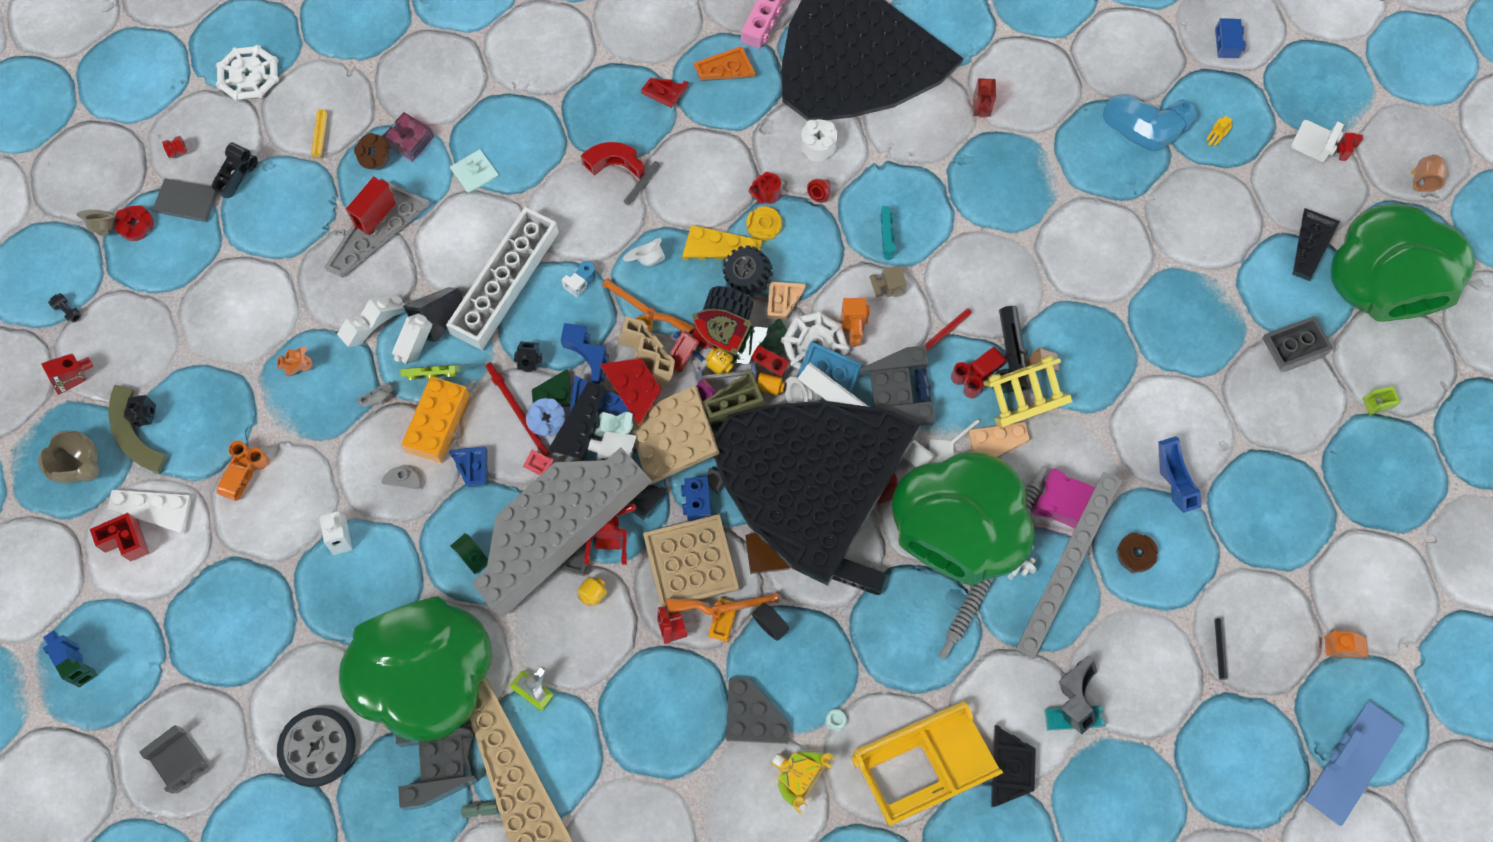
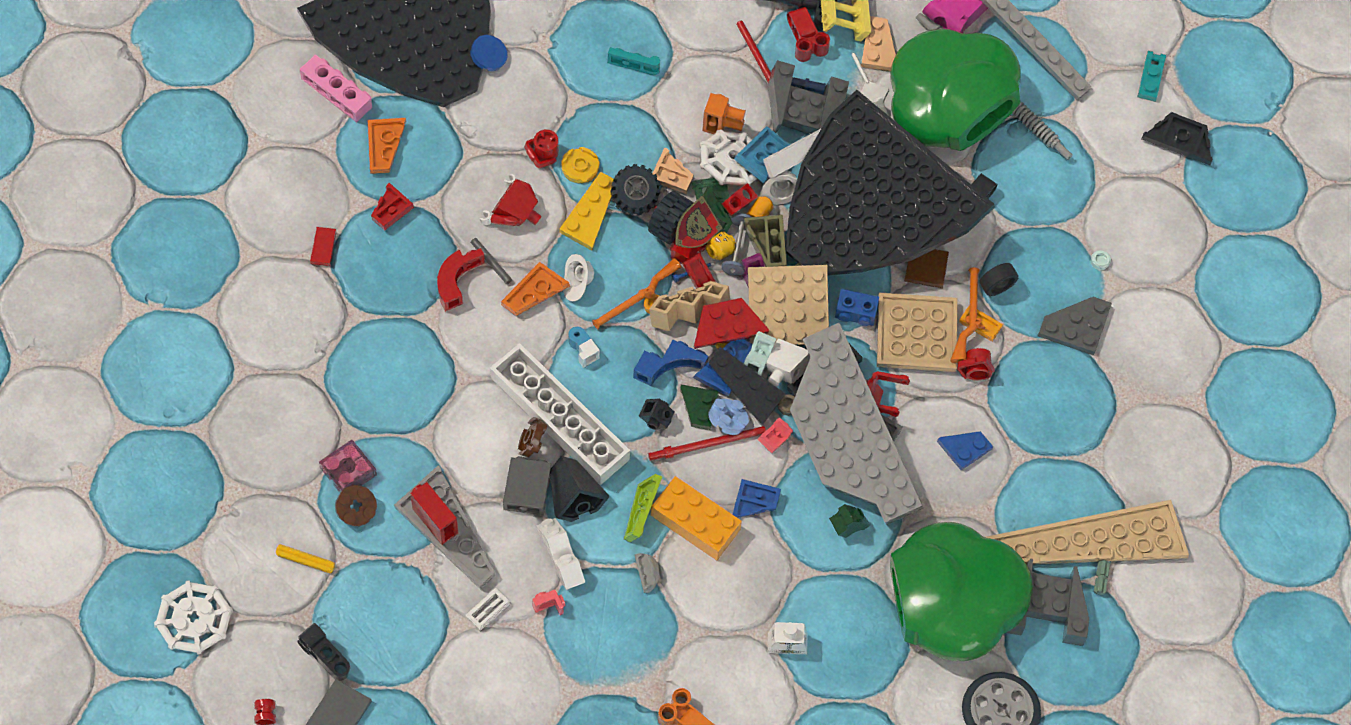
camera: 75 degrees left, 5 degrees down
orange hips [277,346,312,376] -> none
light grey plate [381,467,421,489] -> none
white brick [392,314,433,364] -> none
light aqua piece [450,149,499,194] -> none
piece [509,666,555,712] -> none
yellow head [577,577,607,607] -> none
dark grey tile [708,468,723,494] -> none
torso [772,751,836,814] -> none
white brick [800,119,837,162] -> none
red brick [807,178,831,203] -> none
yellow piece [850,700,1003,827] -> none
dark tan brick [869,266,907,297] -> none
arch [1059,656,1097,734] -> none
none -> red tile [310,227,336,266]
none -> white tile [465,588,510,631]
none -> blue tile [470,35,508,72]
none -> red torso [480,174,542,226]
none -> orange wing [501,262,570,316]
none -> dark grey panel [503,456,551,516]
none -> reddish brown plate [518,417,547,458]
none -> coral bracket [532,590,566,615]
none -> blue wing [937,431,993,470]

